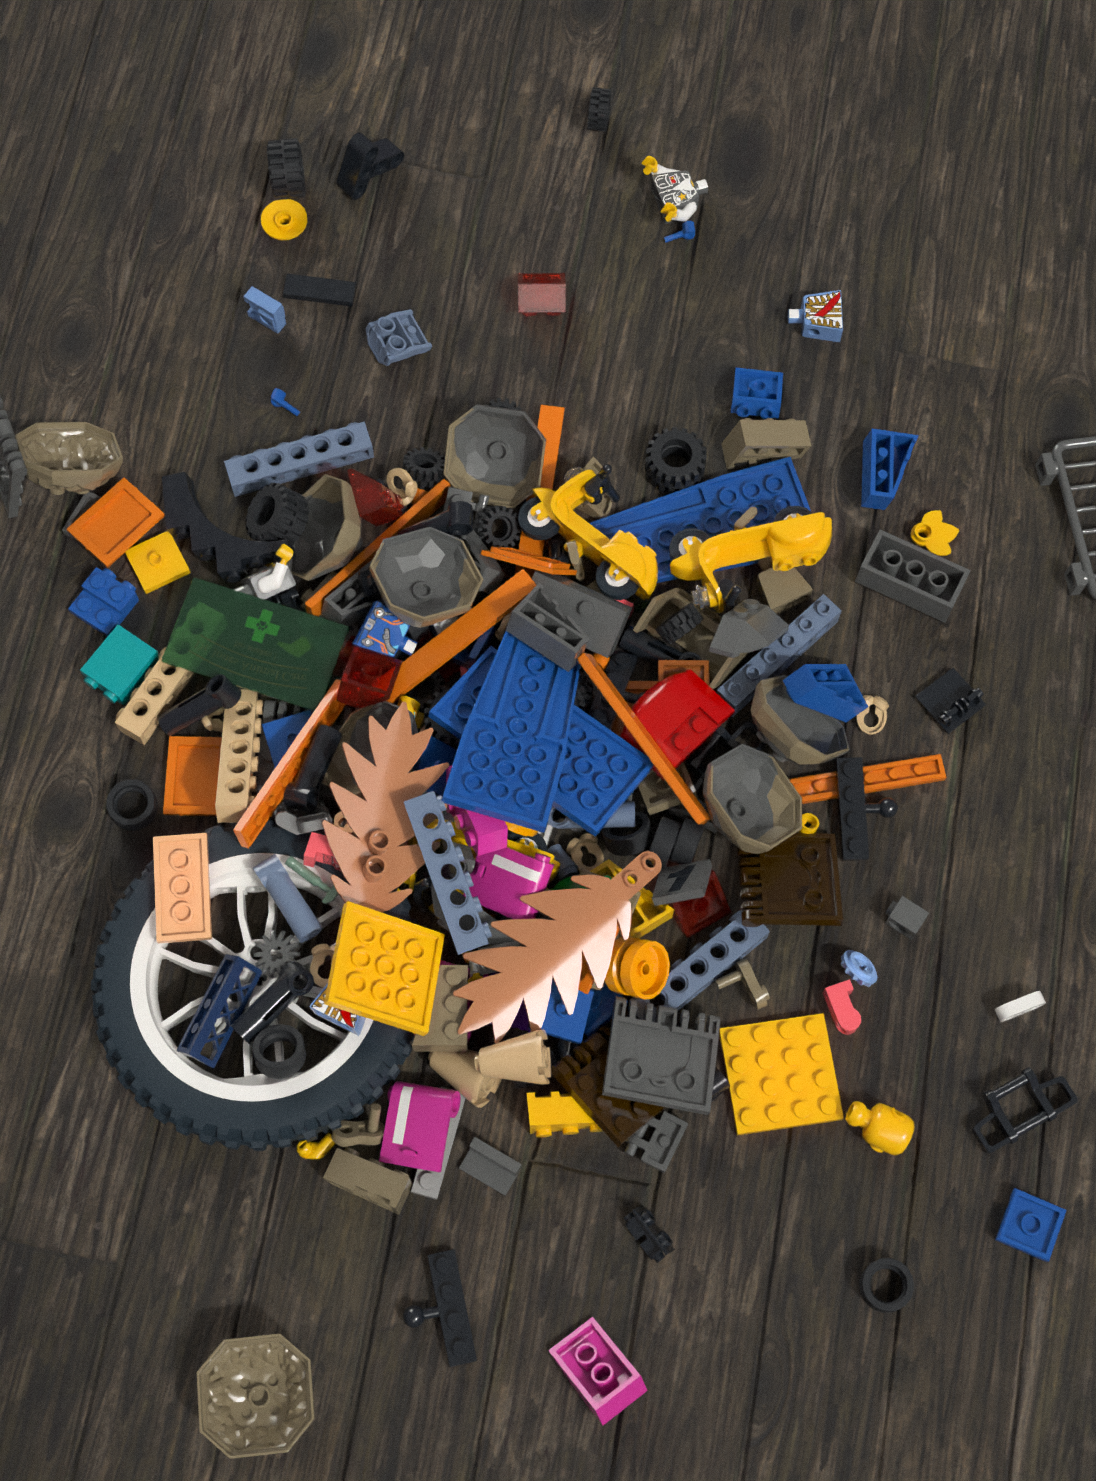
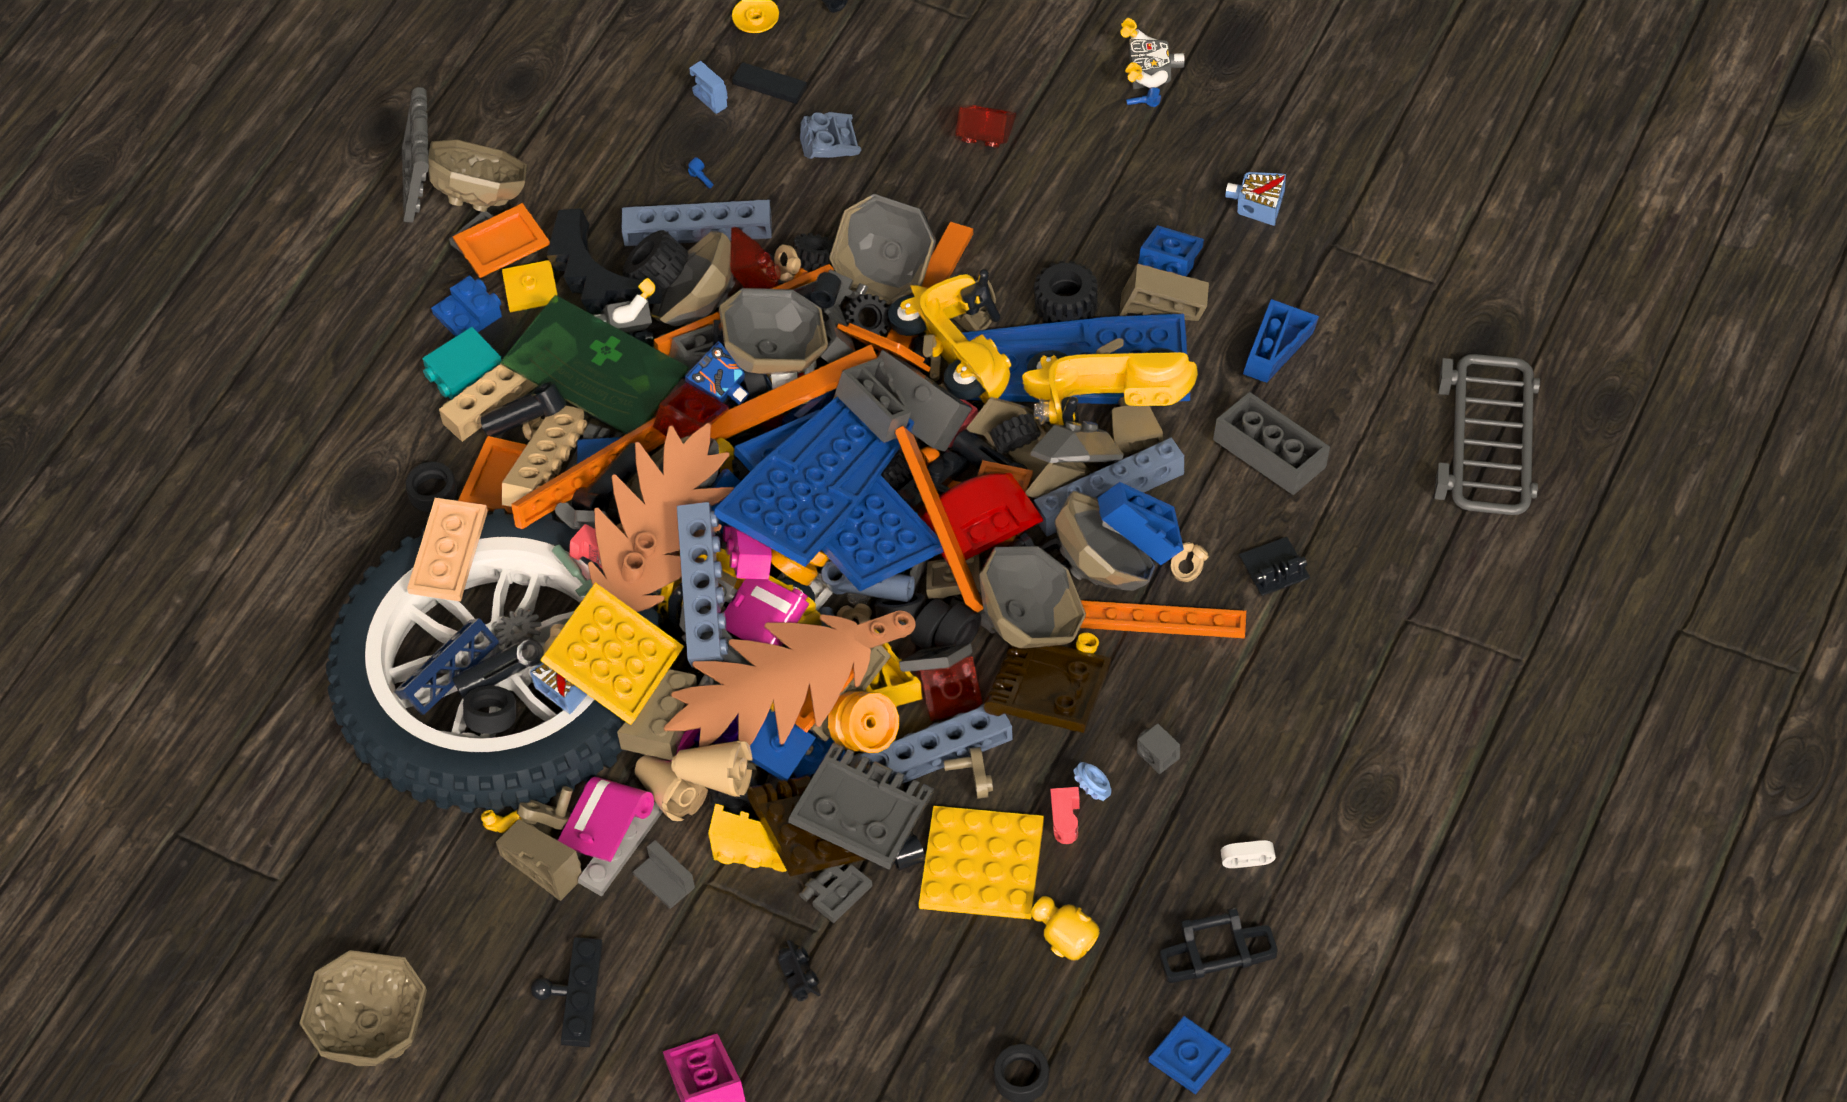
camera: 20 degrees right, 15 degrees down
sand blue piece [253,854,323,943] -> none
black plate [835,757,898,861] -> none
yellow plate [910,510,959,556] -> none

